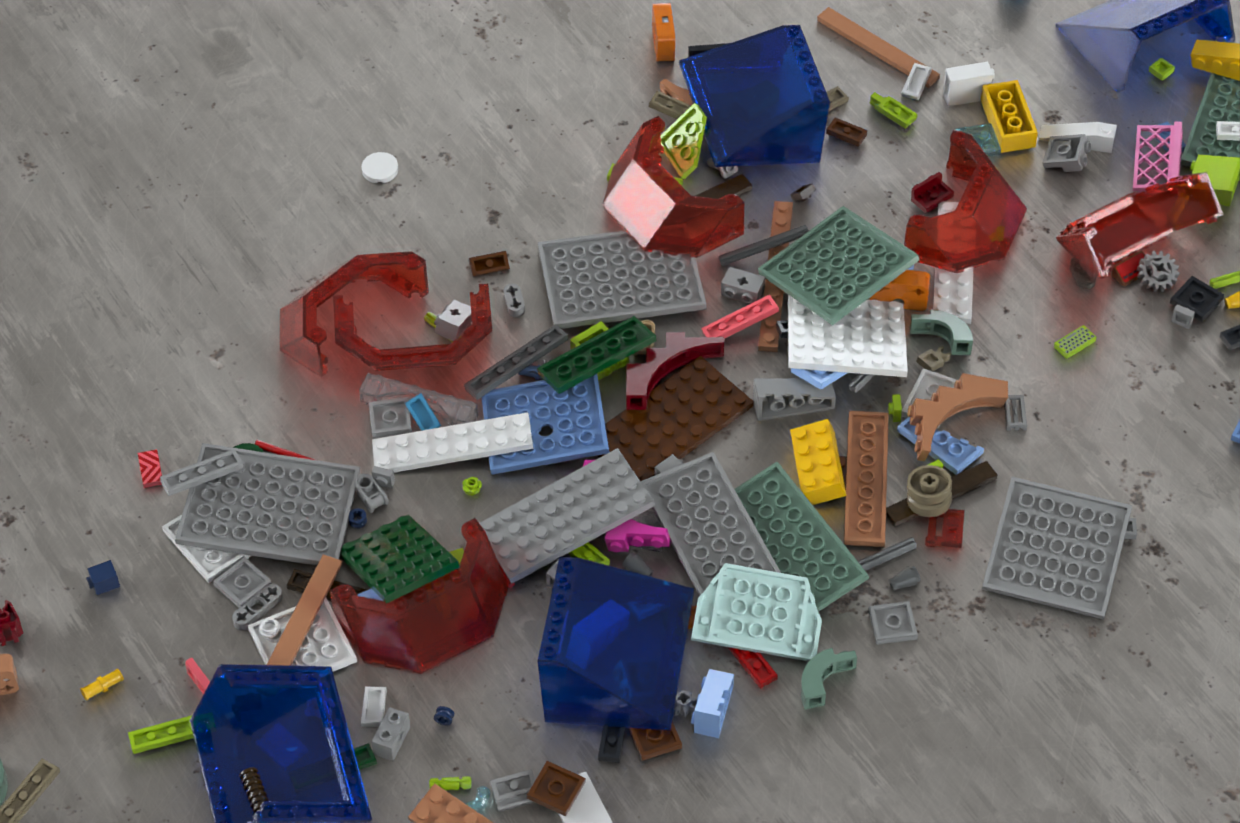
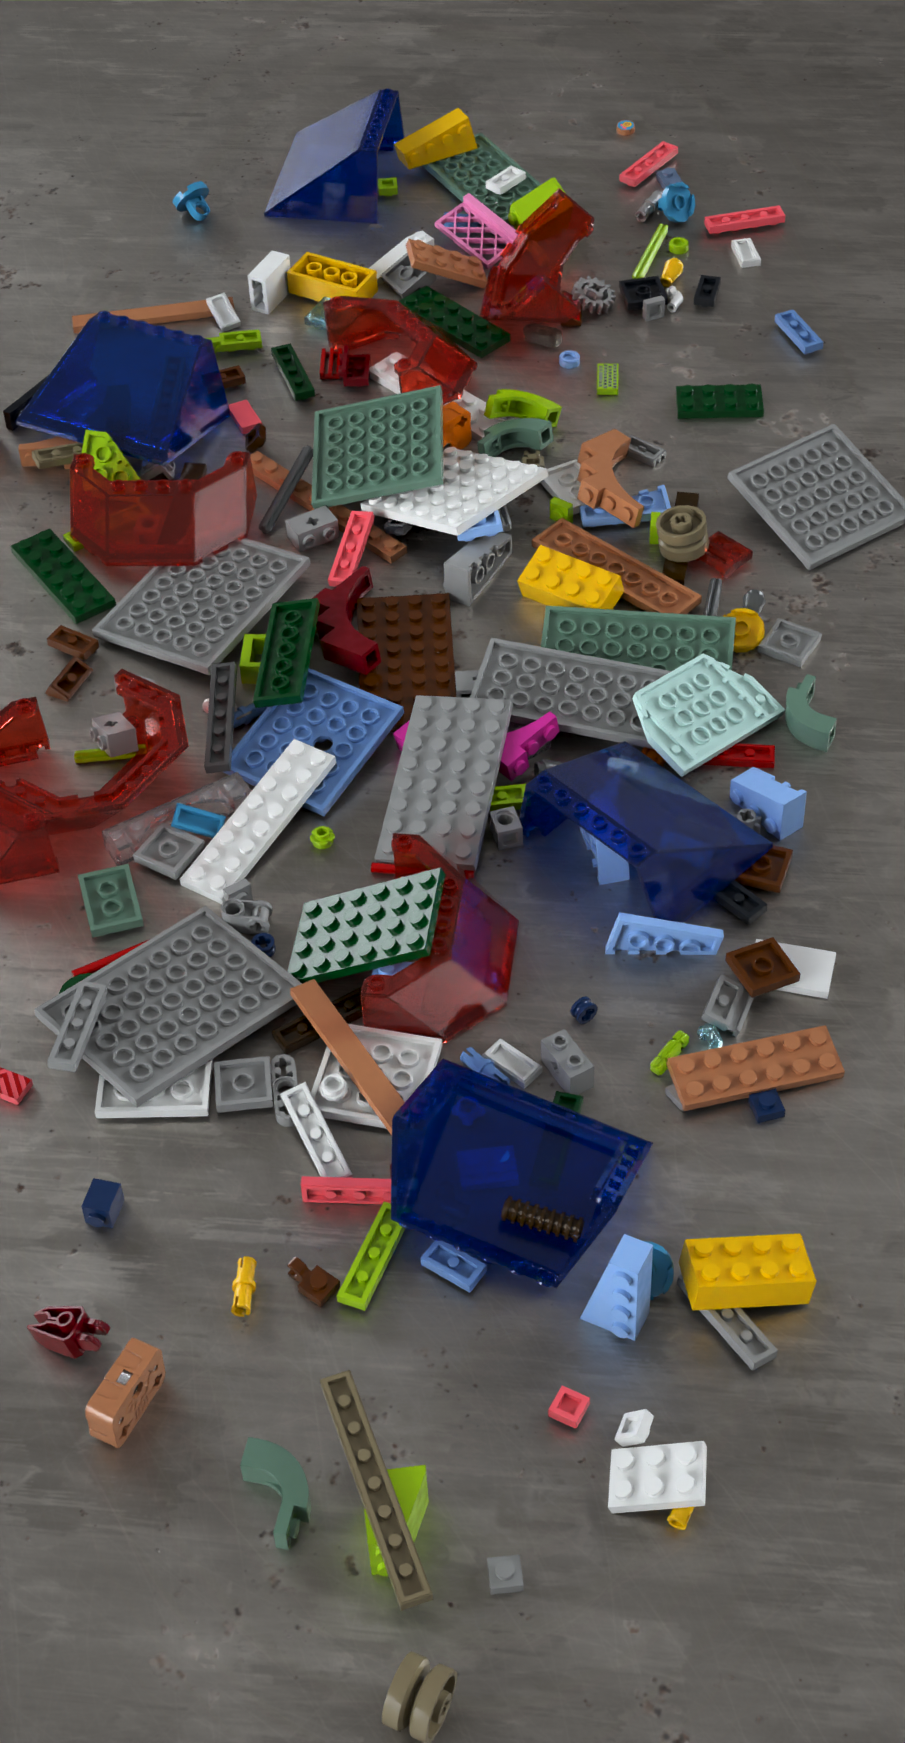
camera: 50 degrees left, 5 degrees down
none -> dark green plate [11,529,116,624]
none -> reddish brown plate [46,625,99,661]
none -> sand green plate [78,864,144,938]
none -> coral tile [227,399,262,434]
none -> dark green plate [271,343,315,401]
none -> white tile [280,1082,353,1178]
none -> reddish brown plate [287,1257,340,1307]
none -> red tile [319,348,343,379]
none -> dark green plate [397,285,511,358]
none -> nougat plate [406,239,487,289]
none -> medium blue plate [420,1237,487,1293]
none -> medium blue pin [460,1047,510,1093]
none -> lime arch [484,389,562,427]
none -> light blue tile [559,350,580,369]
none -> light blue wing [605,912,724,955]
none -> white arm [666,286,683,312]
none -> dark green plate [676,384,764,419]
none -> yellow tile [722,608,765,653]

